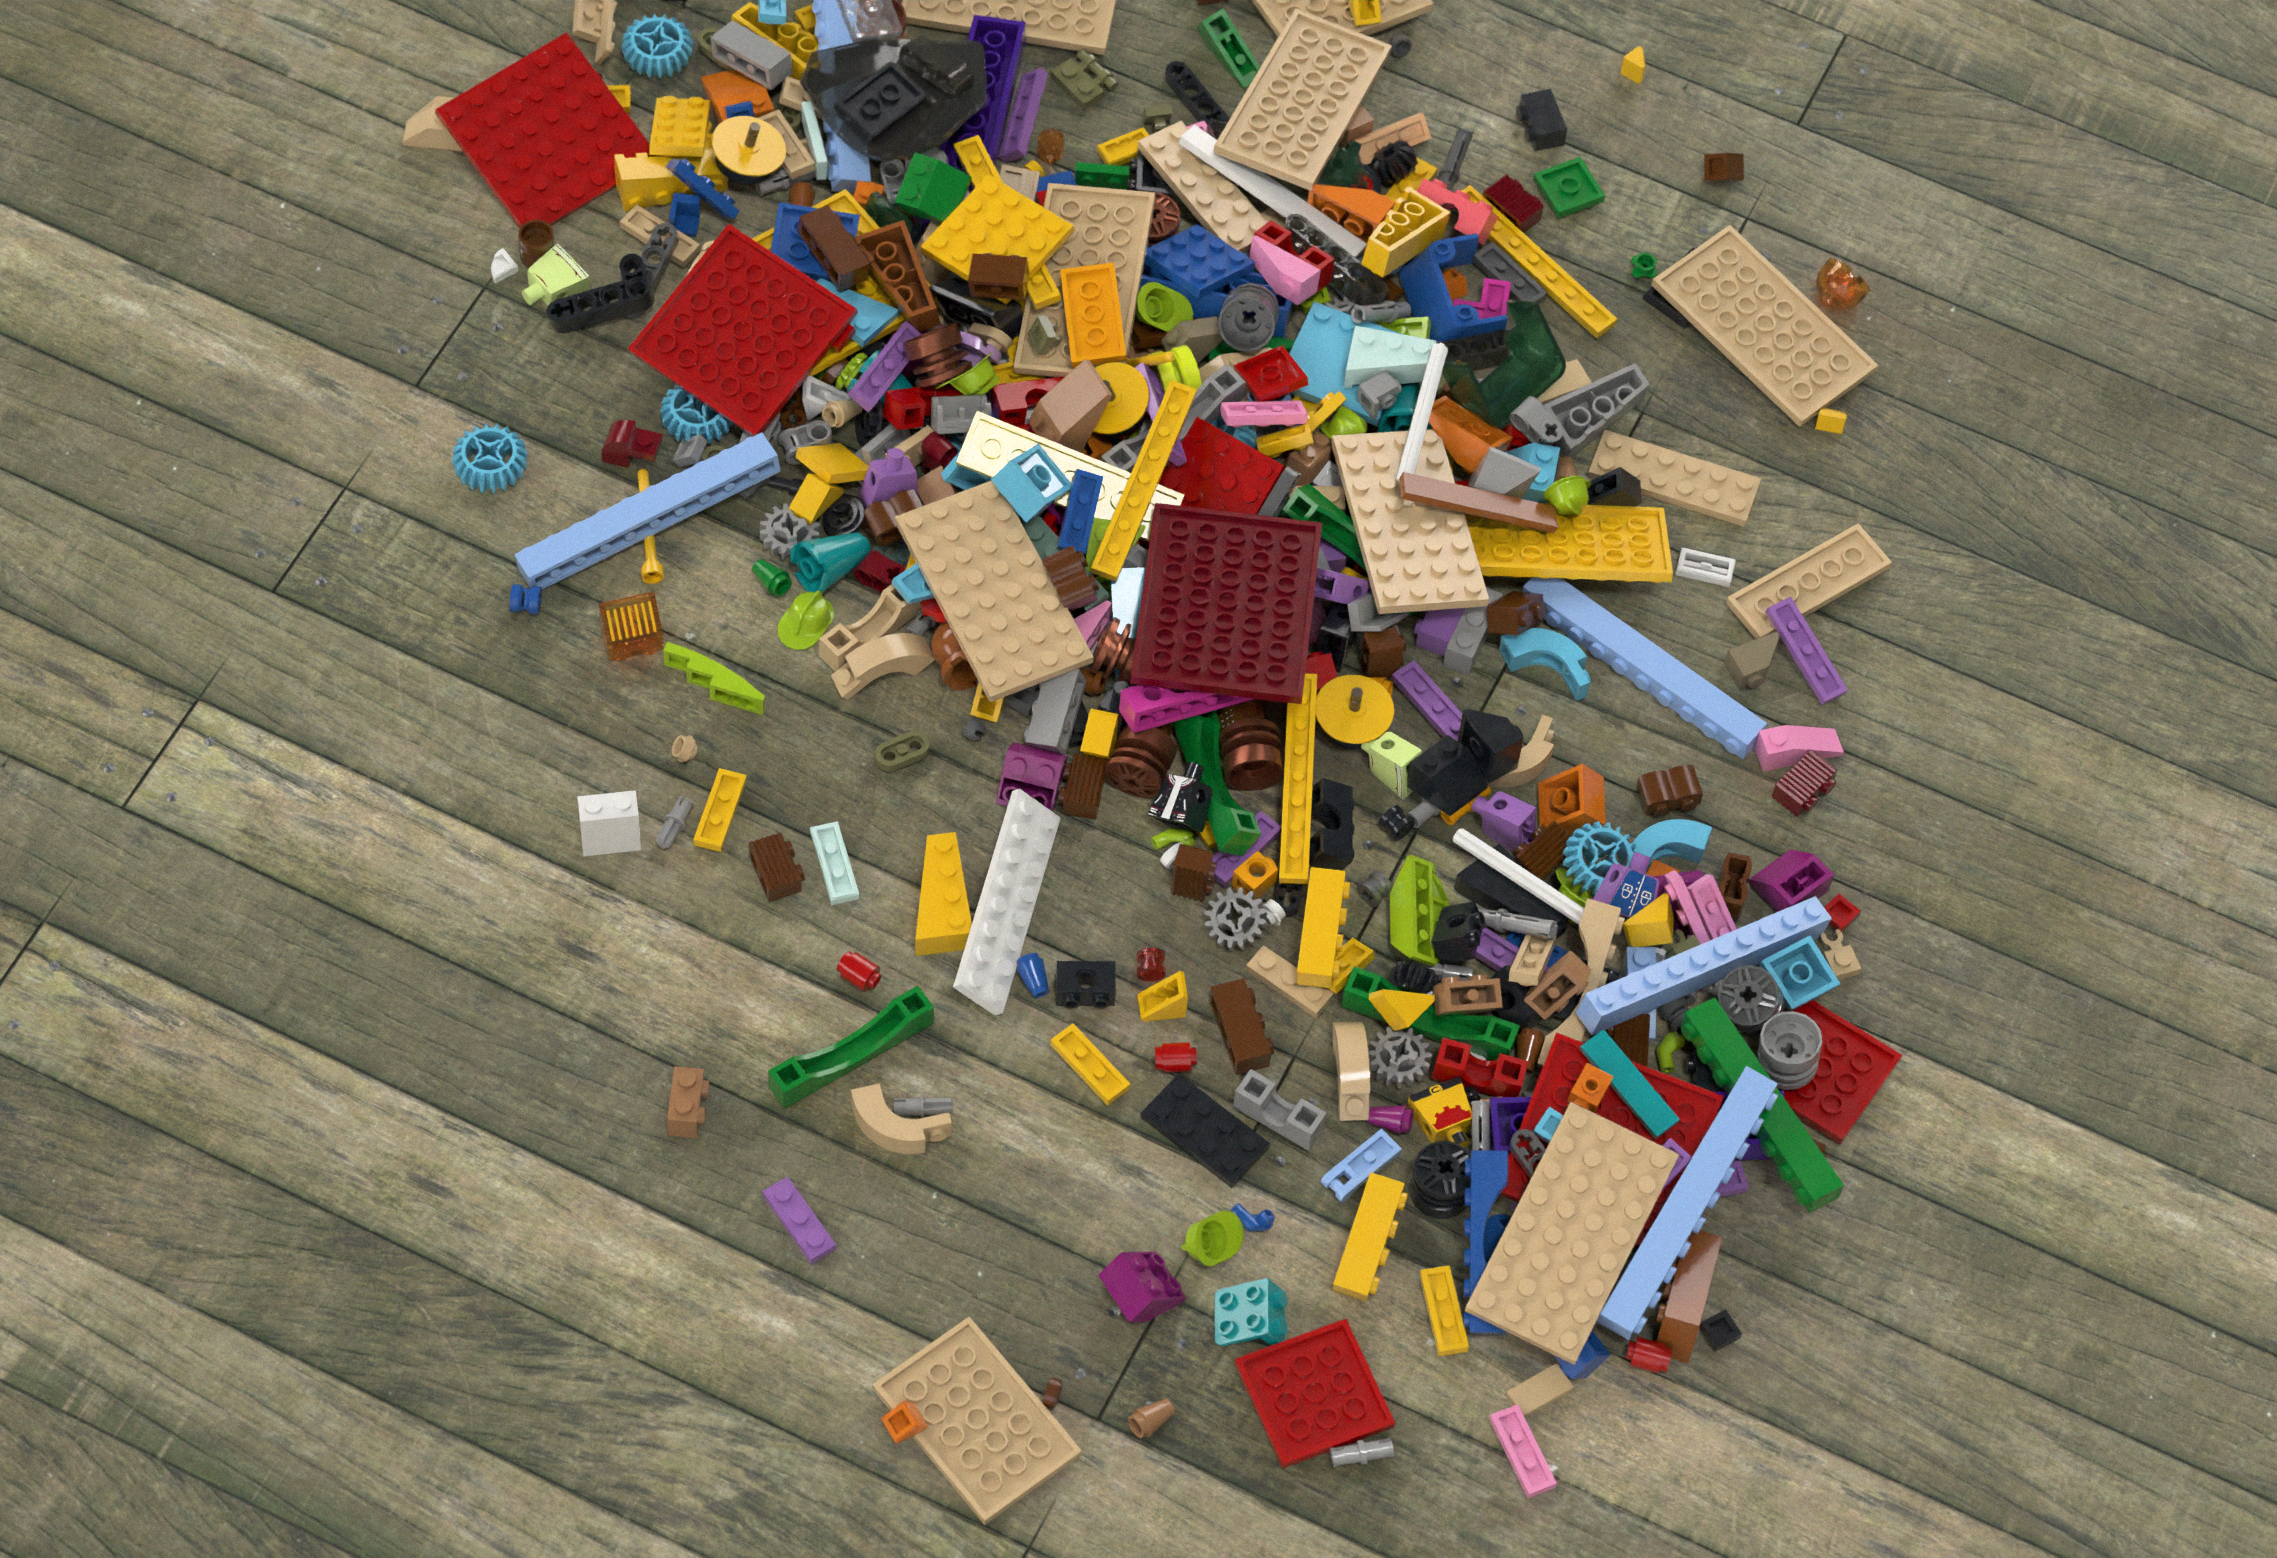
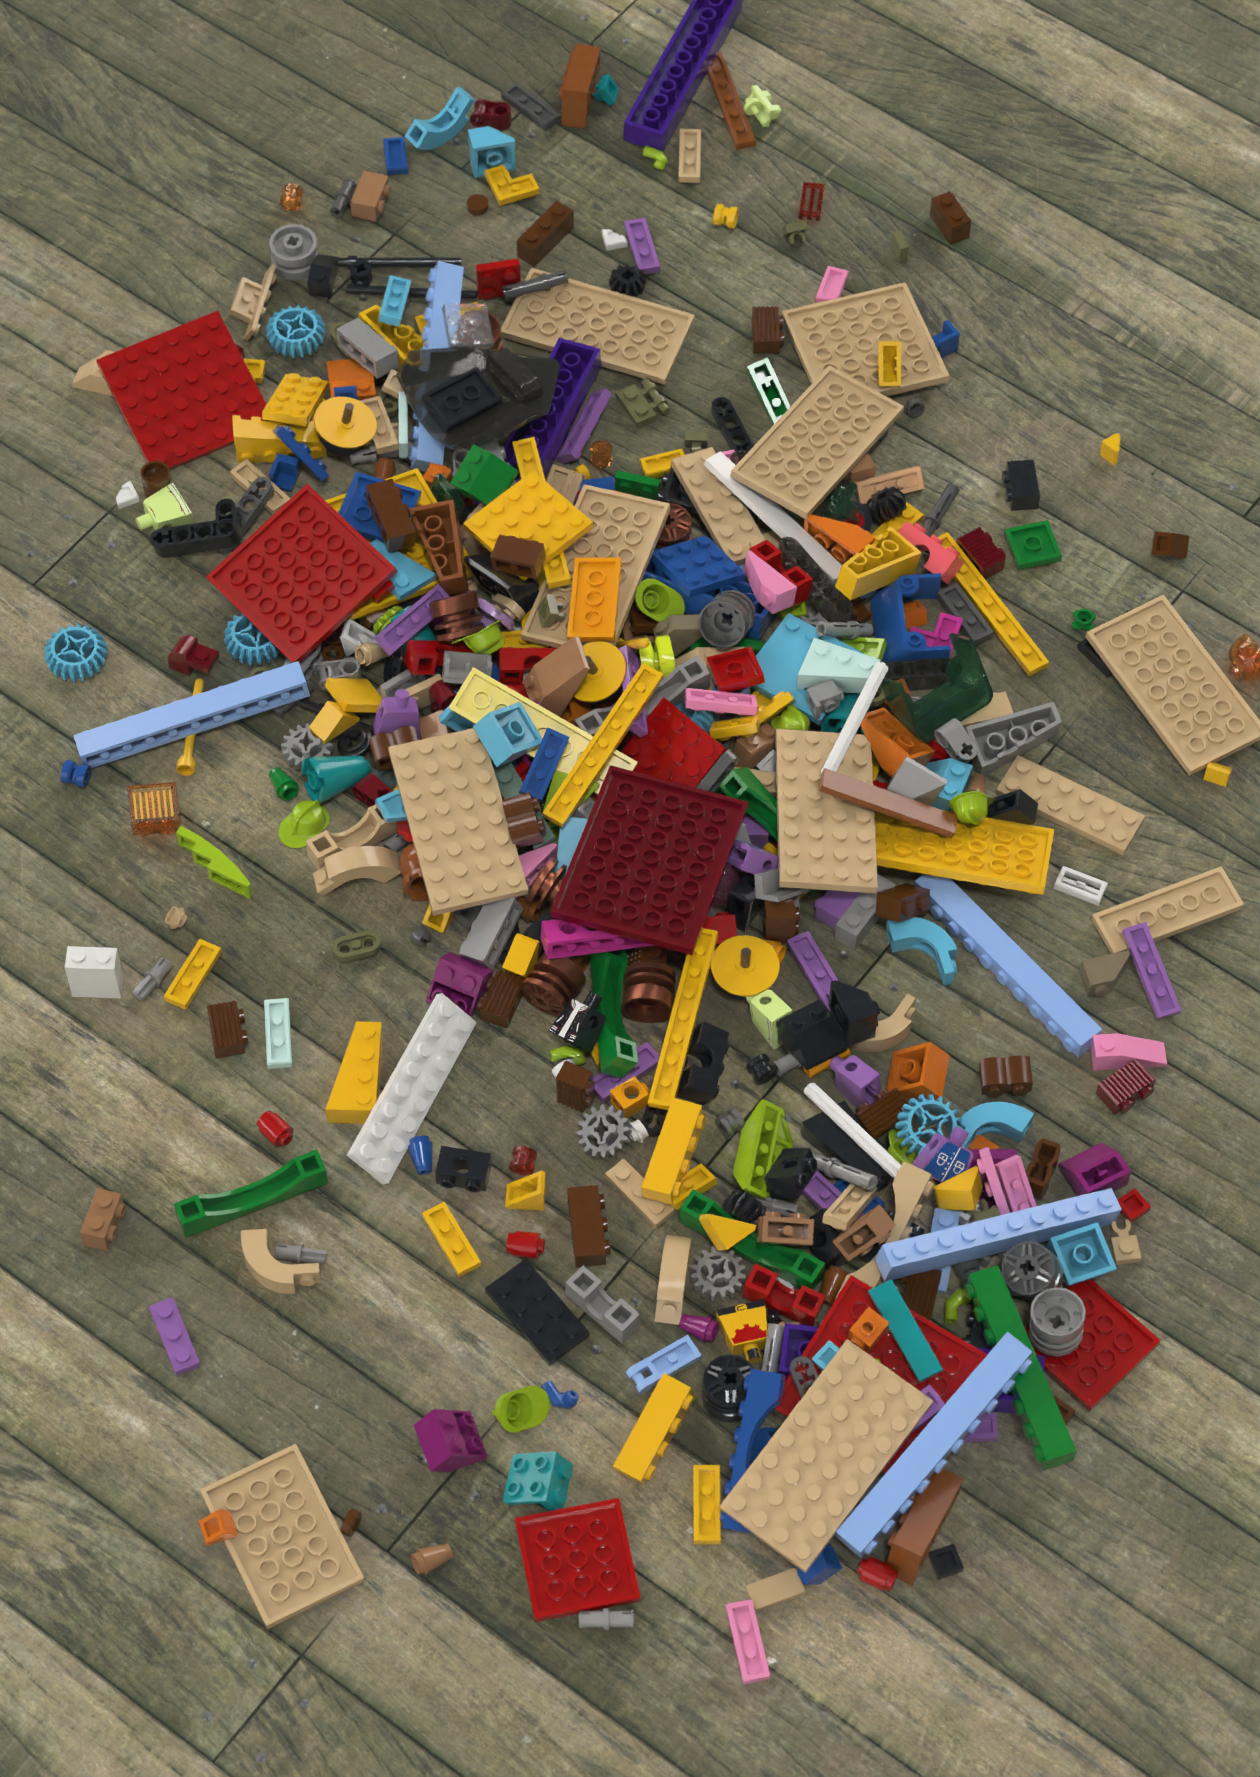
camera: 15 degrees right, 0 degrees up
light grey plate [672,434,707,467] -> none

